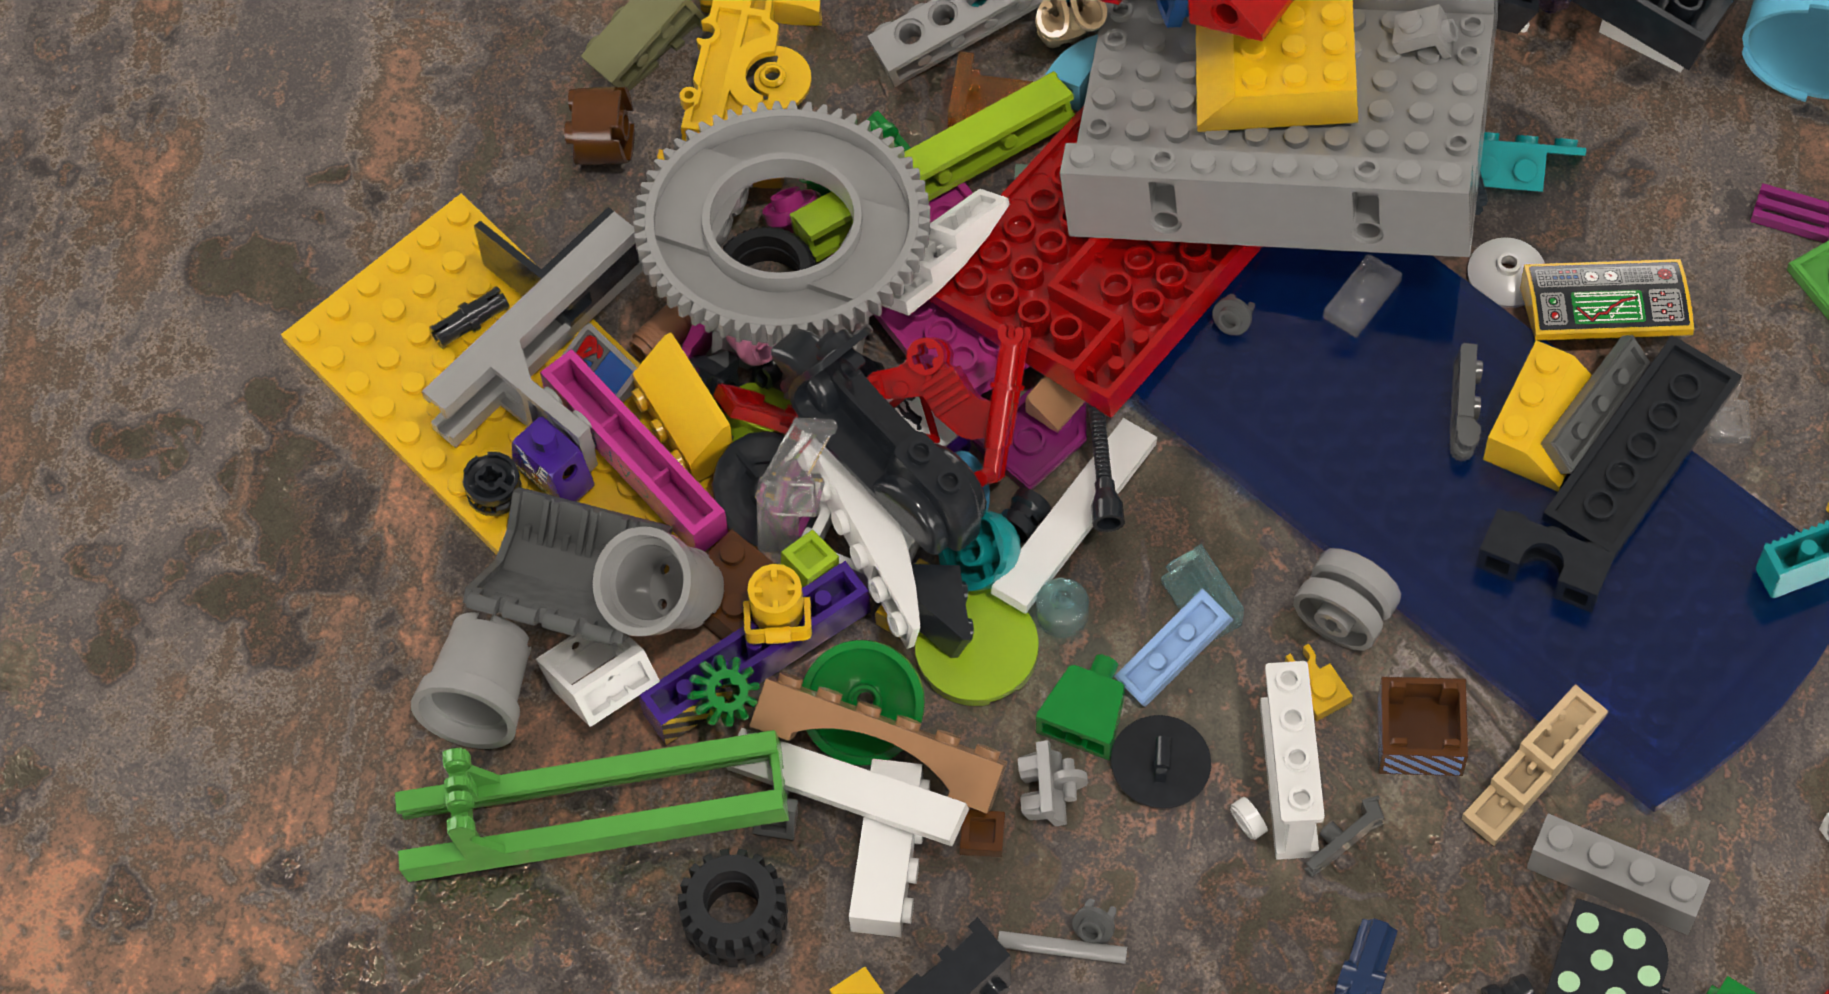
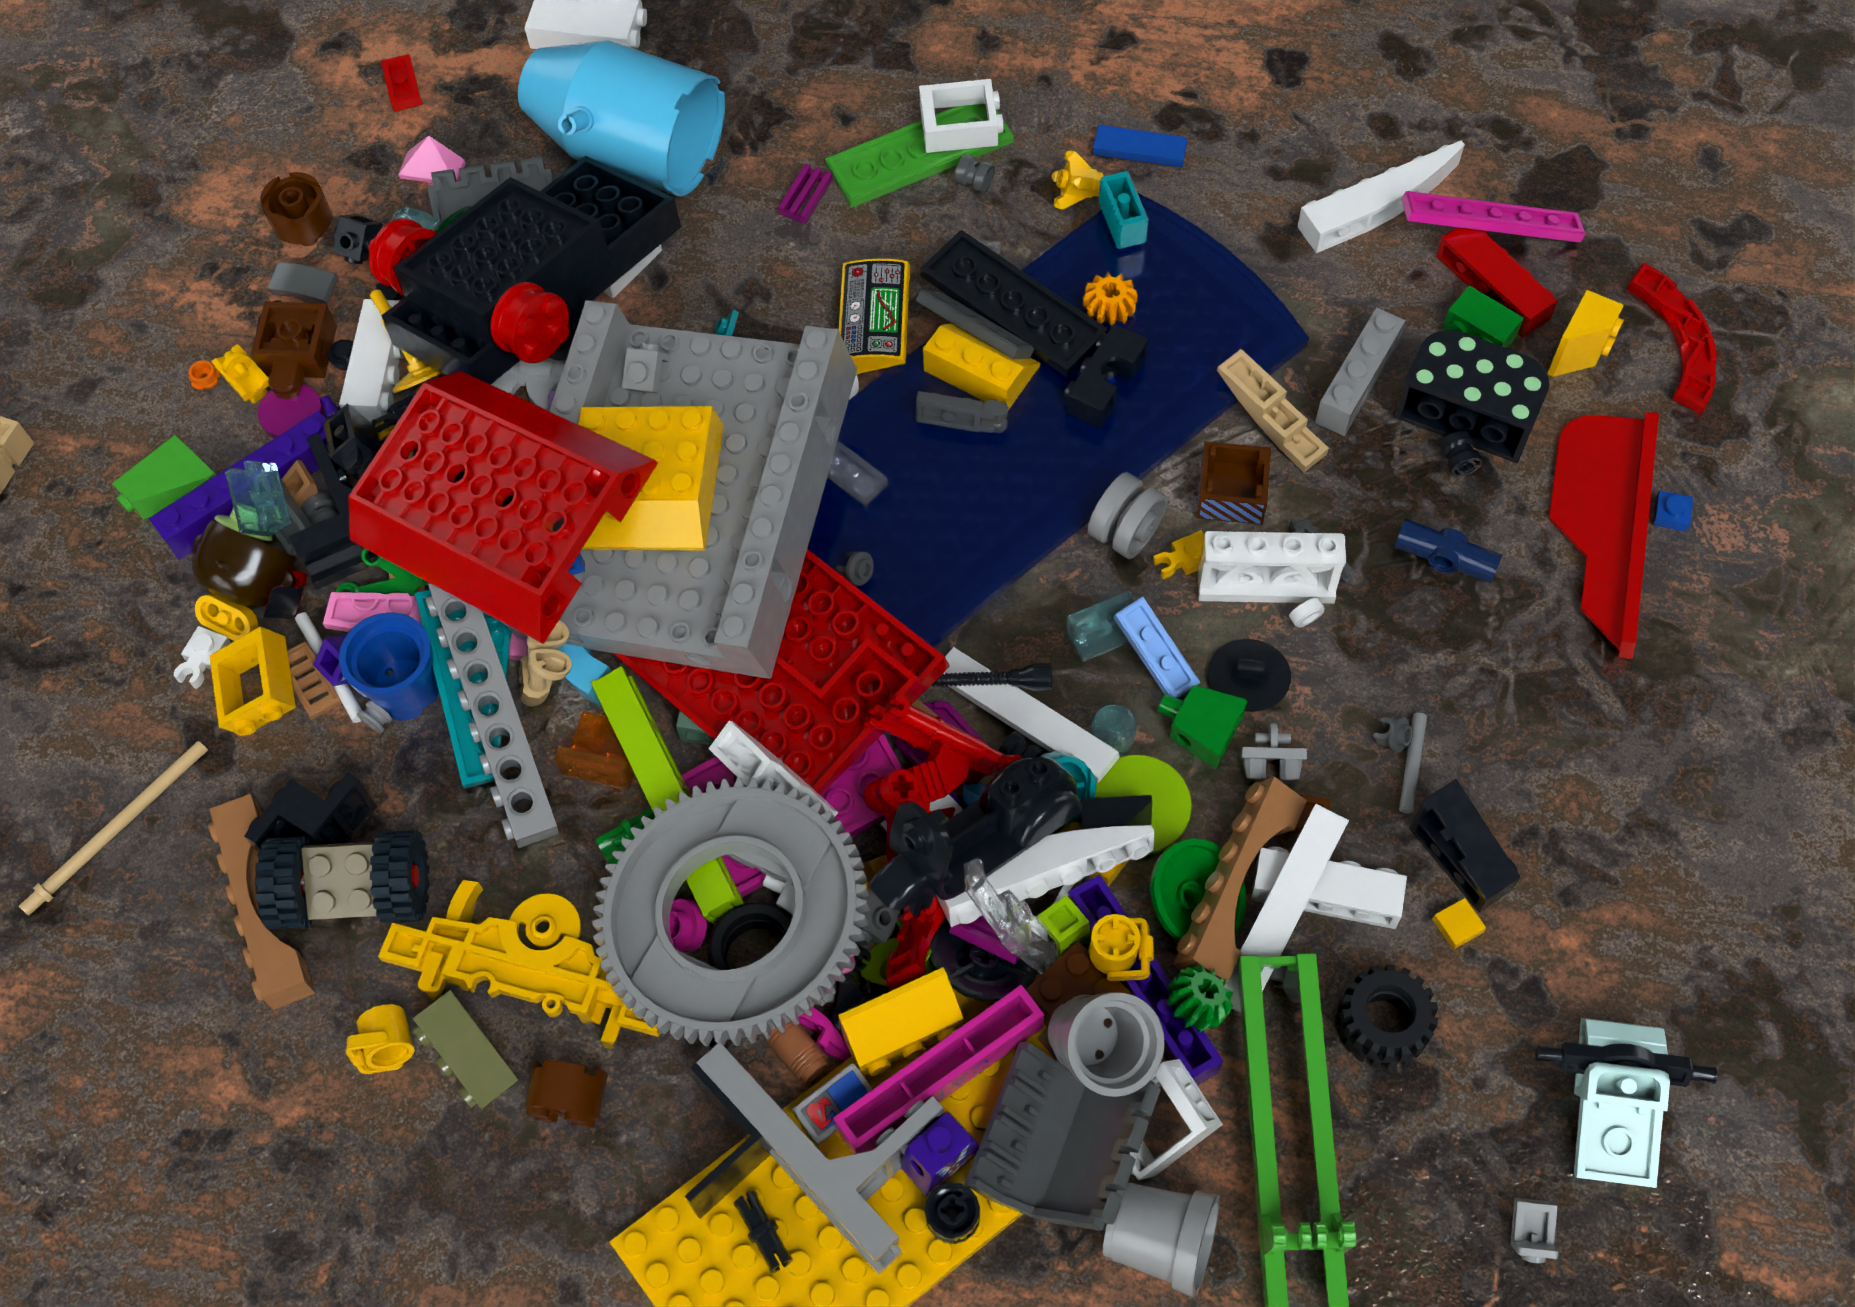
camera: 85 degrees left, 0 degrees up
none -> light orange gear [1083,271,1138,327]

